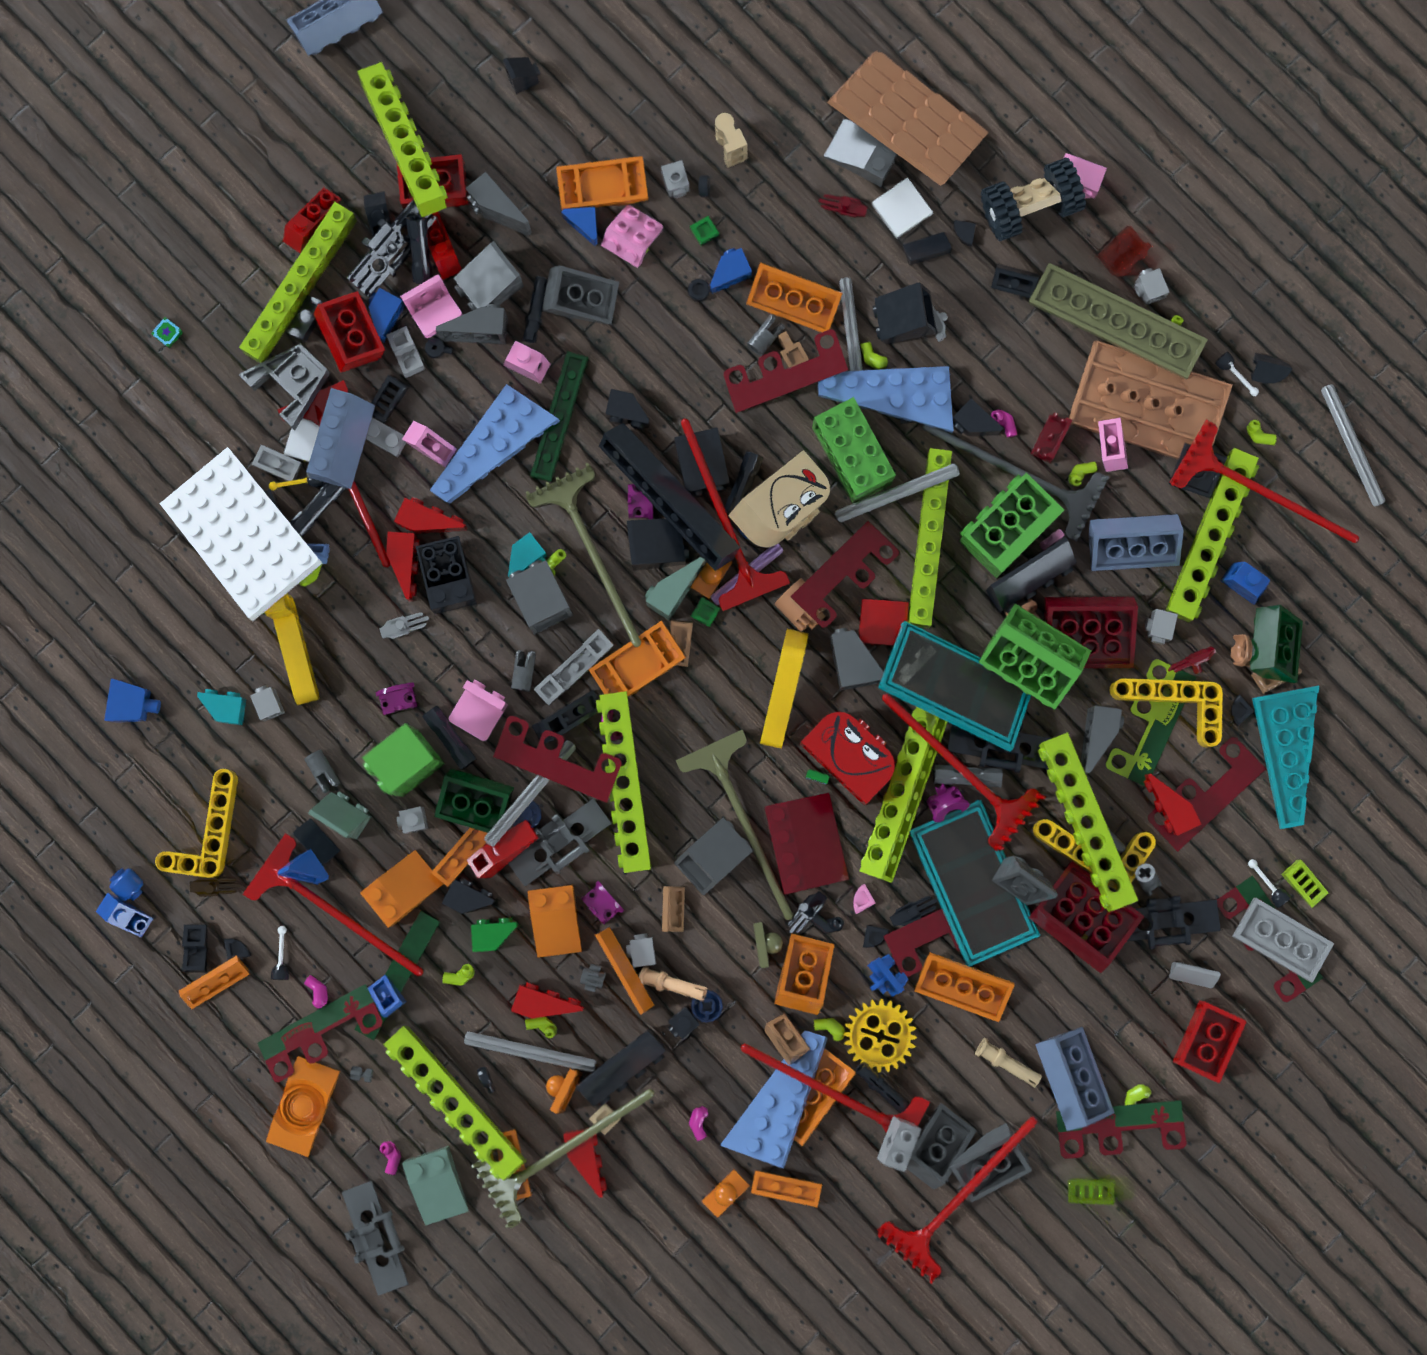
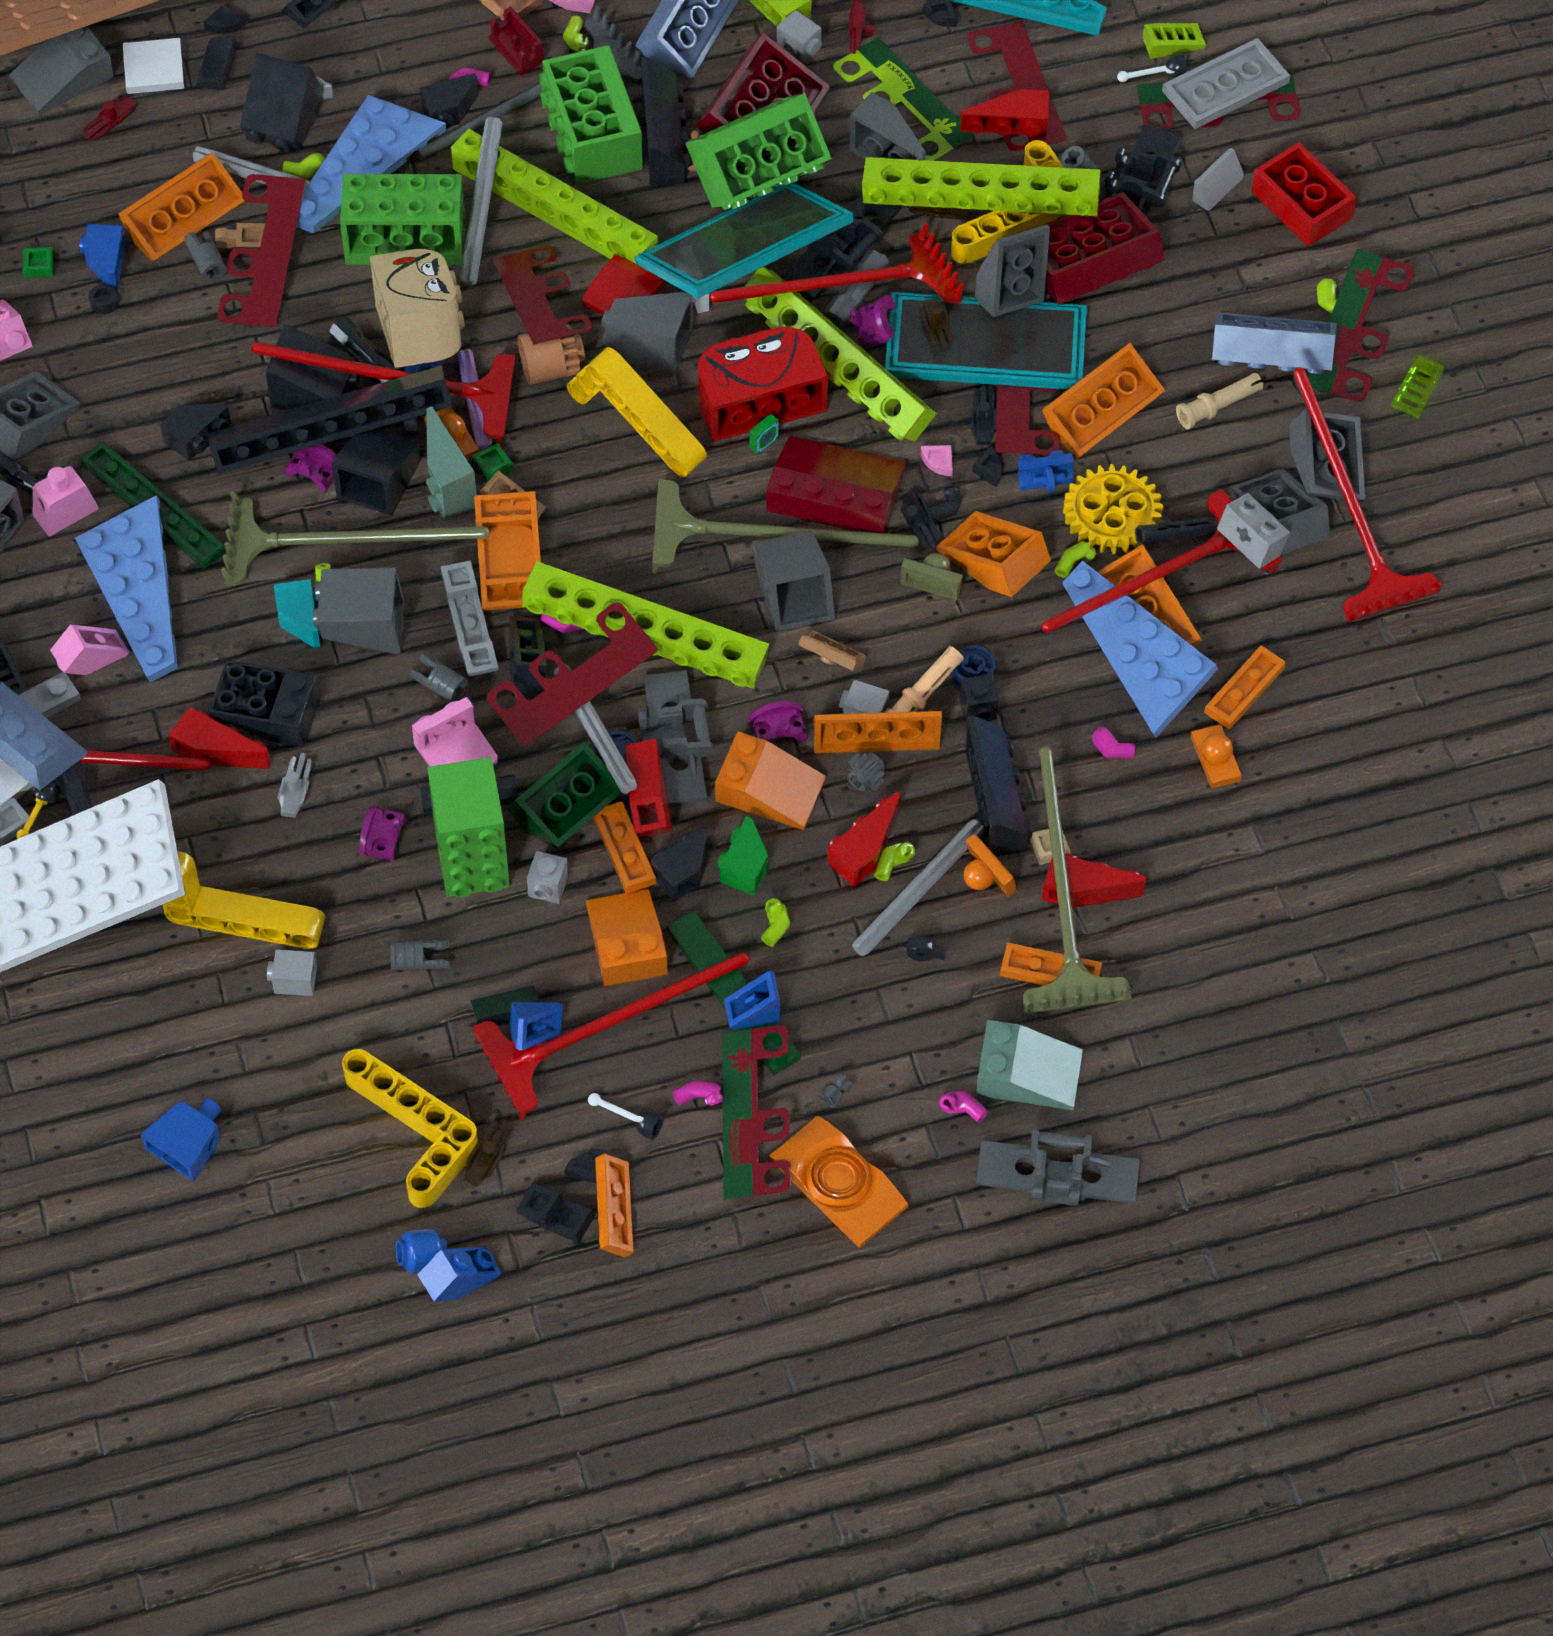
camera: 65 degrees left, 25 degrees down
teal slope [197,689,246,725] -> none
sand green slope [308,791,372,839] -> none
lime brick [384,1026,527,1180] -> none
red slope [394,497,467,534] -> none
medium nougat slope [765,1014,810,1065] -> none
bright pink tile [1040,529,1065,551] -> none
yellow beam [1109,679,1223,748] -> none
none -> dark brown piece [920,298,954,351]

